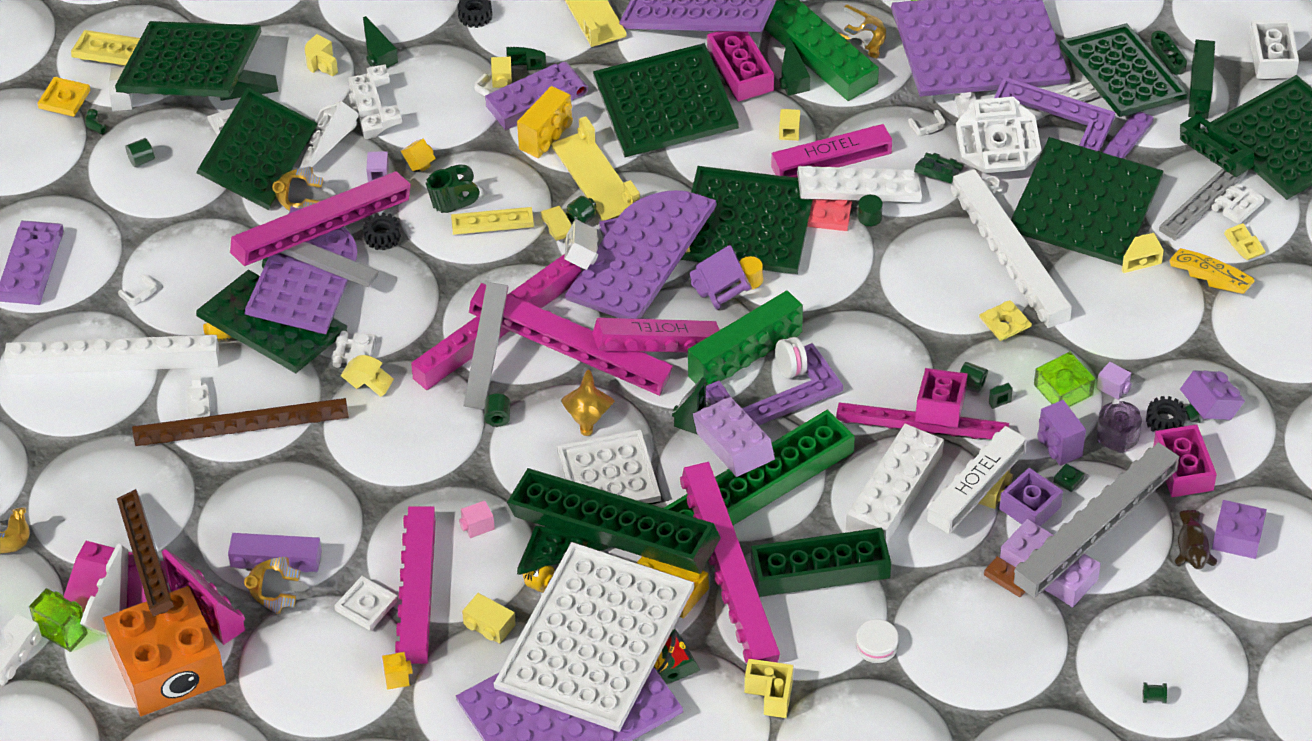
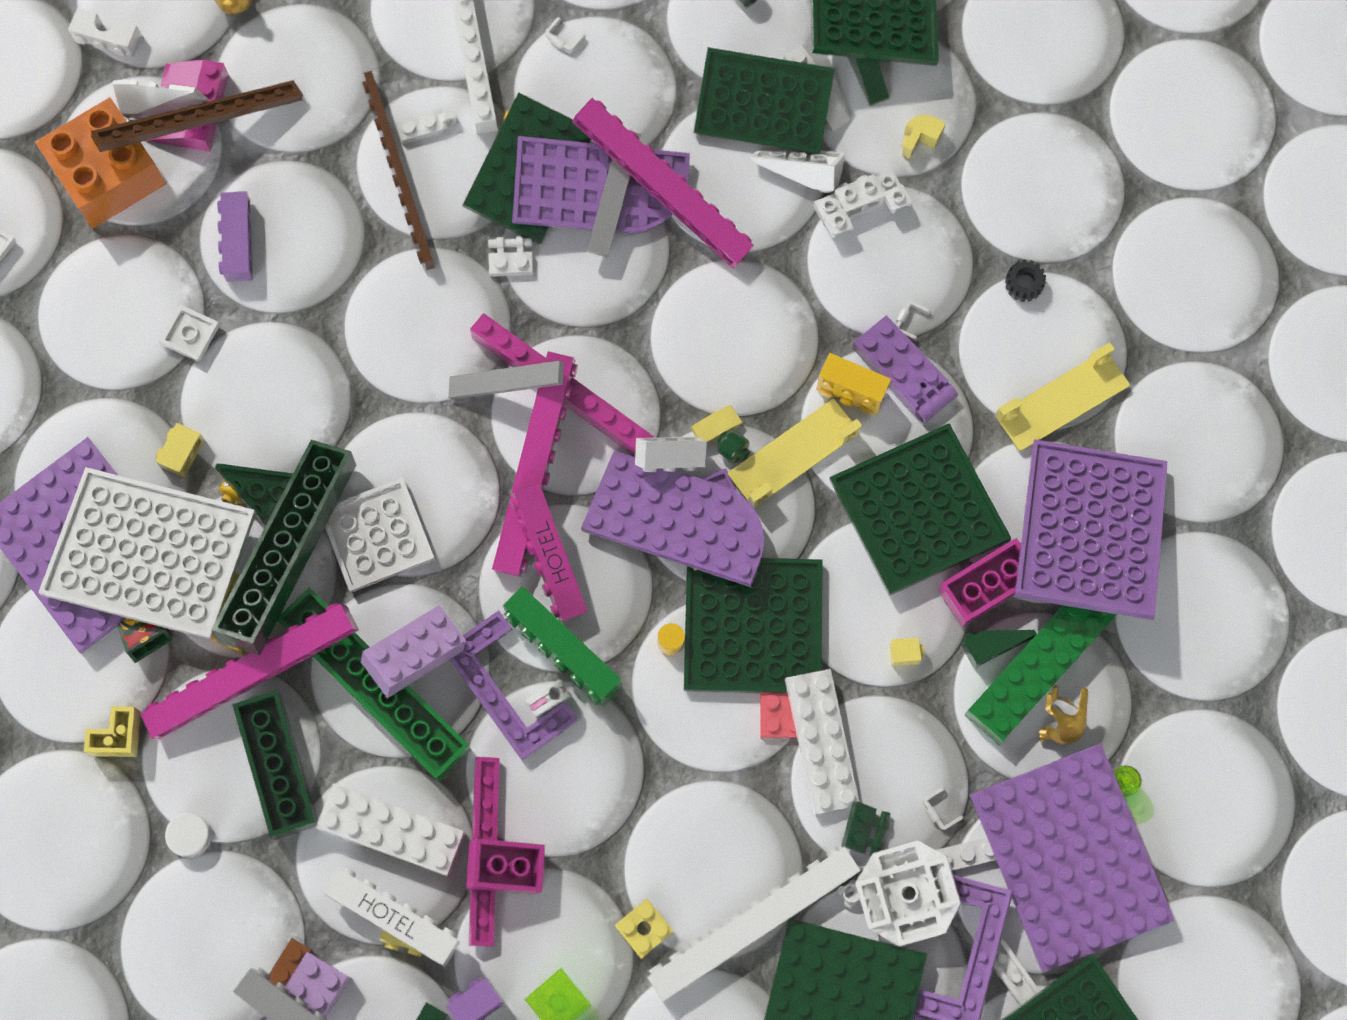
camera: 80 degrees right, 25 degrees up
clear neon green brick [29,588,88,652] -> none
dark pink slope [162,549,245,645] -> none
piece [244,557,308,614] -> none
piece [272,167,330,211] -> none
light yellow brick [341,355,394,397] -> none
dark green slope [363,16,398,68] -> none
black tyre [363,213,401,250] -> none
lavender brick [366,152,389,182] -> none
yellow brick [382,652,413,690] -> none
dark pink brick [395,506,436,664] -> none
yellow brick [401,138,436,172] -> none
dark green piece [425,164,480,213] -> none
light yellow plate [451,207,534,235] -> none
bright pink brick [459,500,495,538] -> none
dark green piece [484,393,510,427] -> none
light yellow brick [491,57,512,88] -> none
dark green slope [506,47,546,70] -> none
pearl gold piece [561,369,615,436] -> none
dark green slope [672,377,706,435] -> none
medium lavender piece [690,245,752,310] -> none
dark pink brick [771,124,892,178] -> none
dark green piece [858,194,883,227] -> none
dark green piece [960,362,988,393] -> none
dark green plate [989,383,1013,409] -> none
medium lavender brick [999,468,1063,526] -> none

